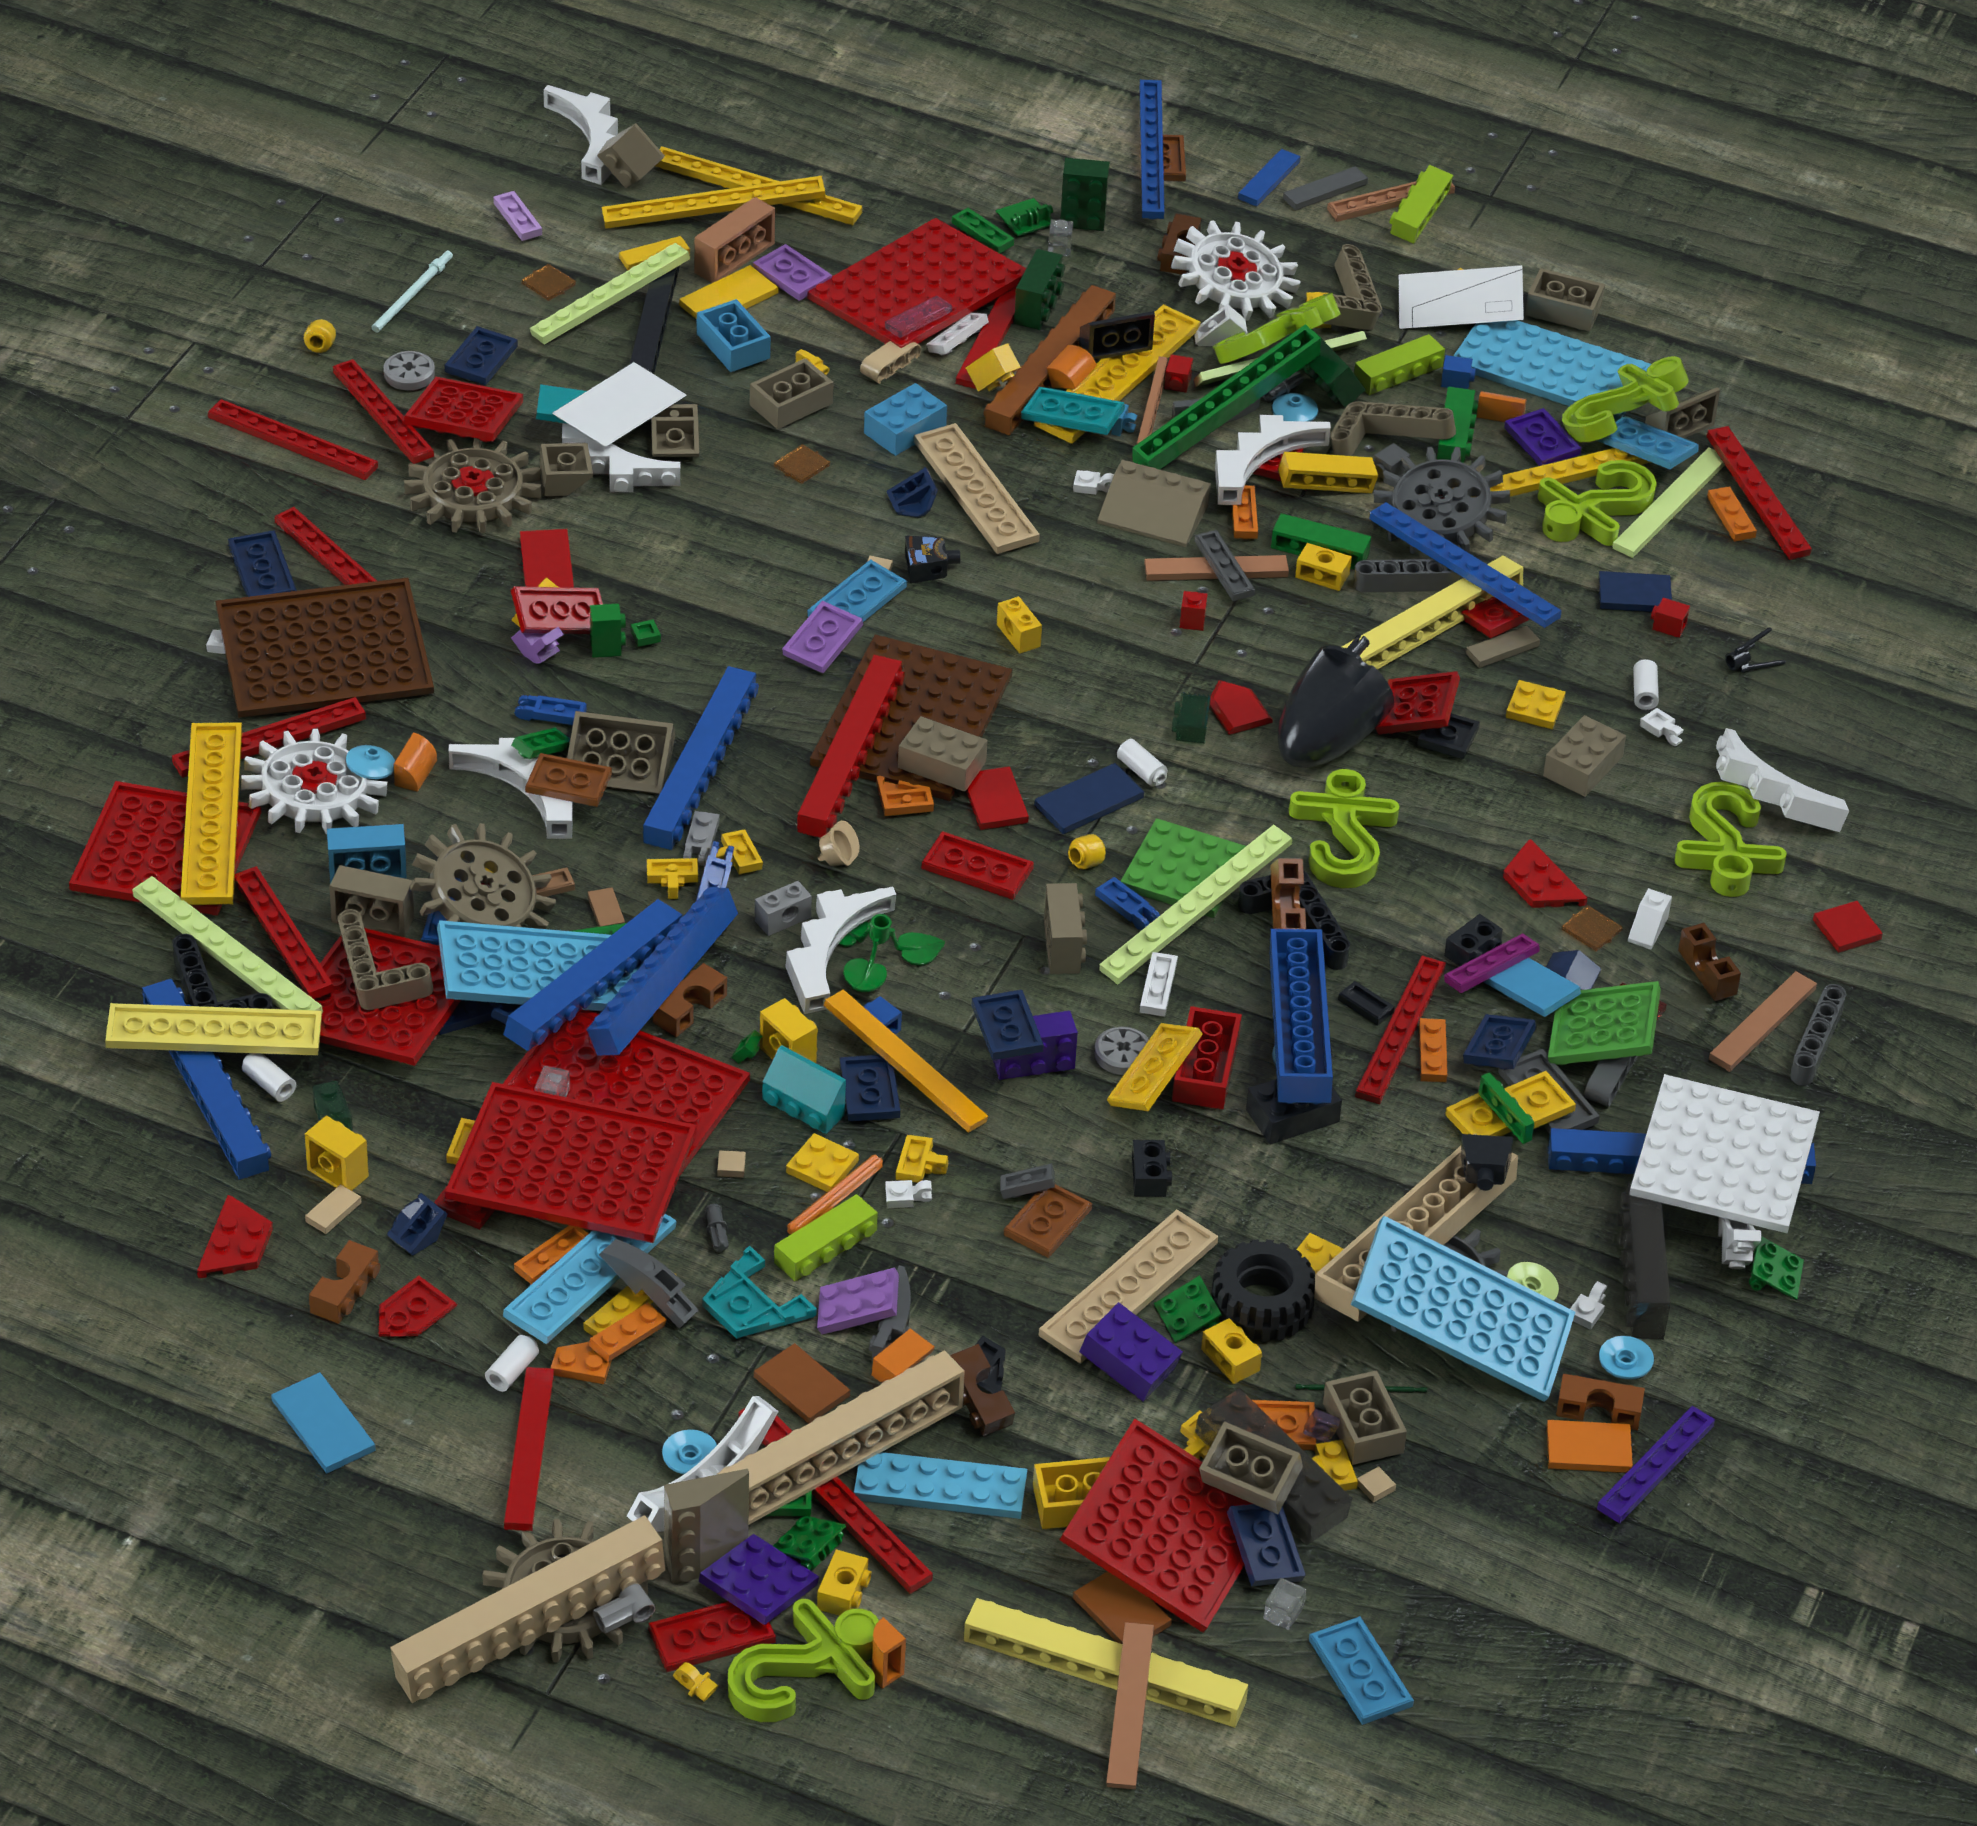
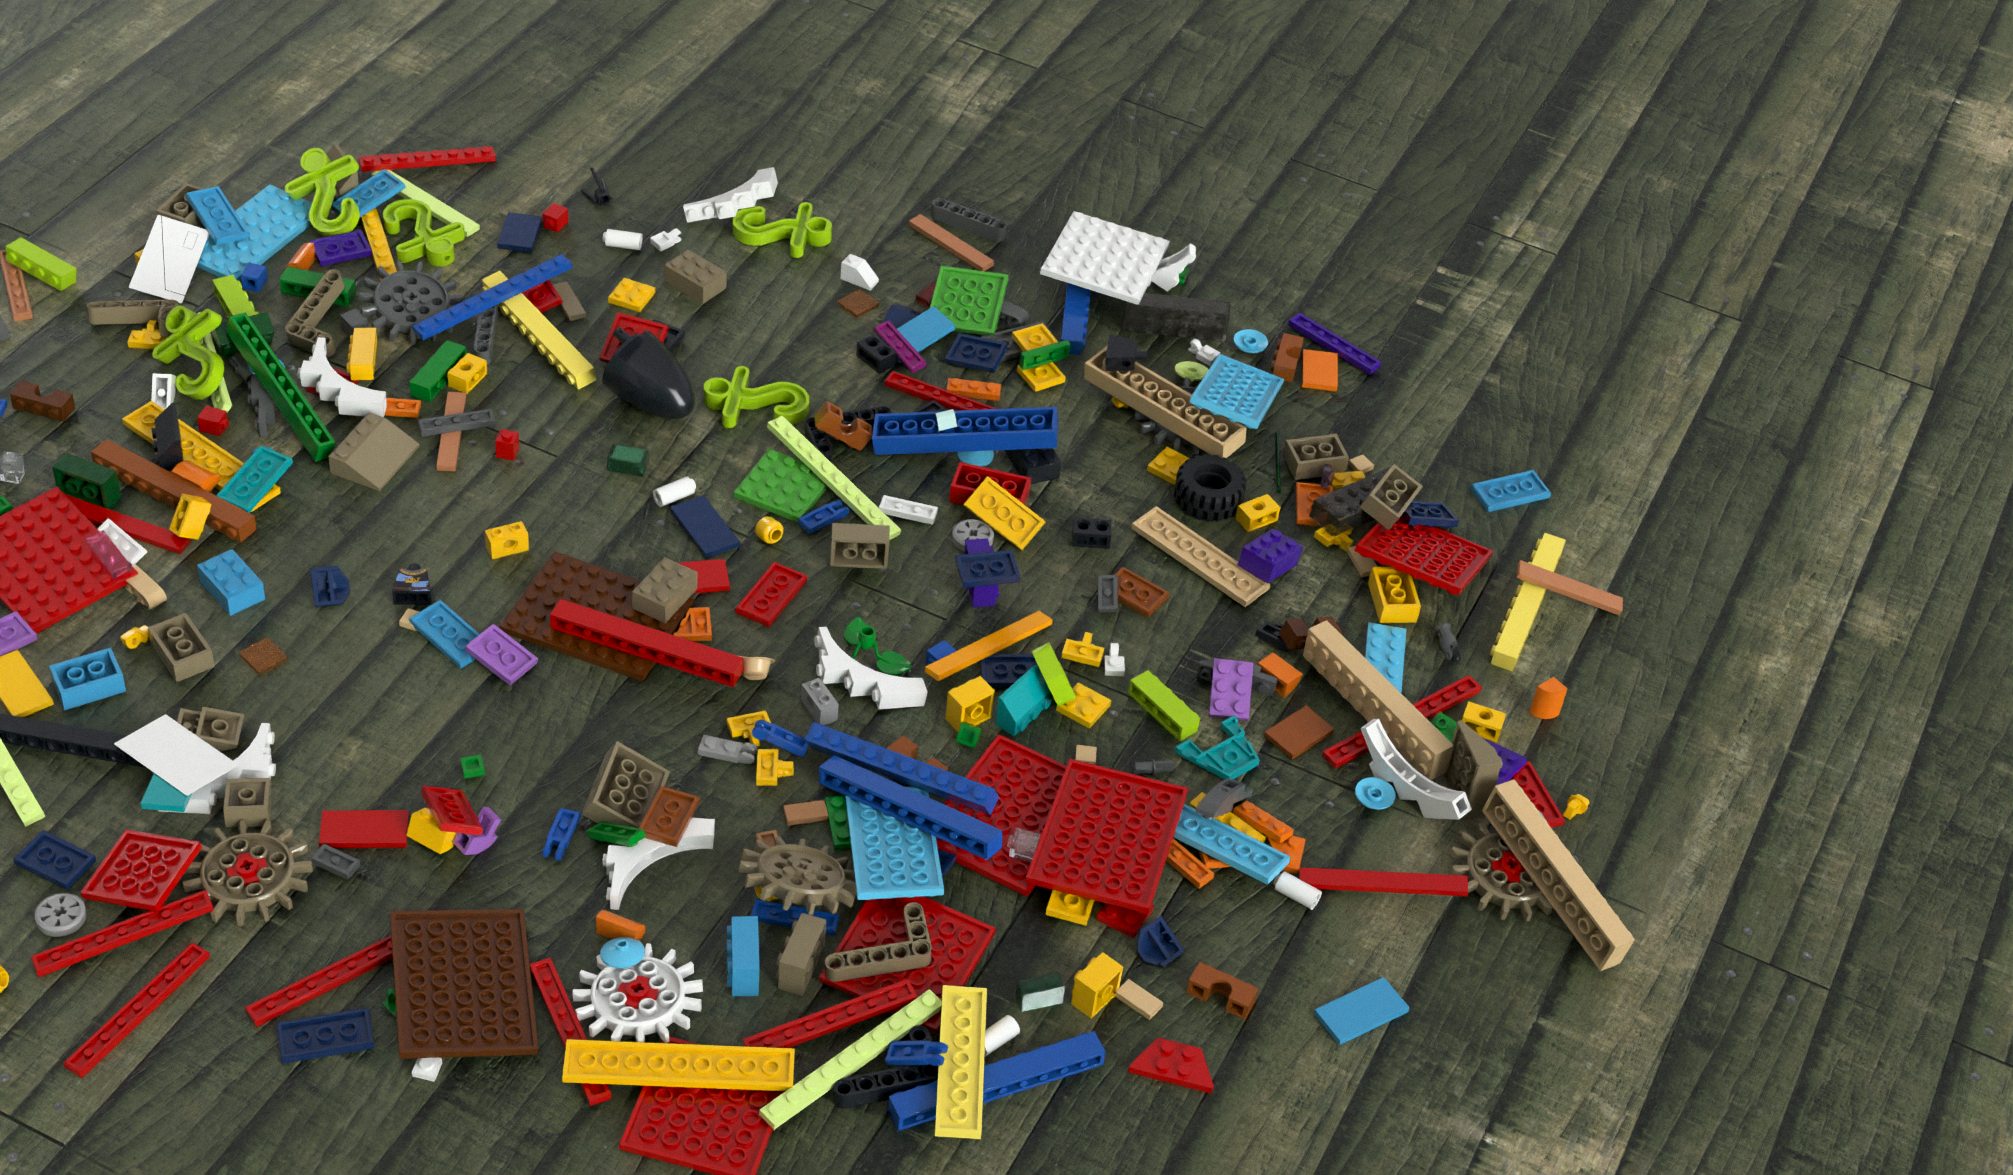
camera: 90 degrees left, 0 degrees up
red tile [379,1275,457,1337] -> none
green brick [590,604,626,658] -> none
blue brick [643,666,759,850] -> none
lime piece [728,1599,879,1722] -> none
orange axle [787,1155,883,1234] -> none
tan plate [914,423,1040,554] -> none
white plate [1073,470,1114,495] -> none
dark orange tile [1073,1571,1172,1644] -> none
nougat tile [1137,356,1168,444] -> none
green hinge [1154,1275,1222,1343] -> none
white gear [1171,220,1300,321] -> none
red tile [1208,680,1273,735] -> none
clear brick [1264,1578,1306,1630] -> none
red wing [1503,839,1587,908] -> none
reddish brown arch [1678,923,1741,1001] -> none
orange plate [1707,486,1757,542] -> none
red tile [1813,901,1883,953] -> none
none -> dark azure tile [185,186,250,245]
none -> dark grey plate [311,844,360,880]
none -> blue hinge [885,1041,948,1066]
none -> light aqua tile [935,409,957,431]
none -> lime connector [1032,642,1076,707]
none -> dark grey piece [1434,622,1462,663]

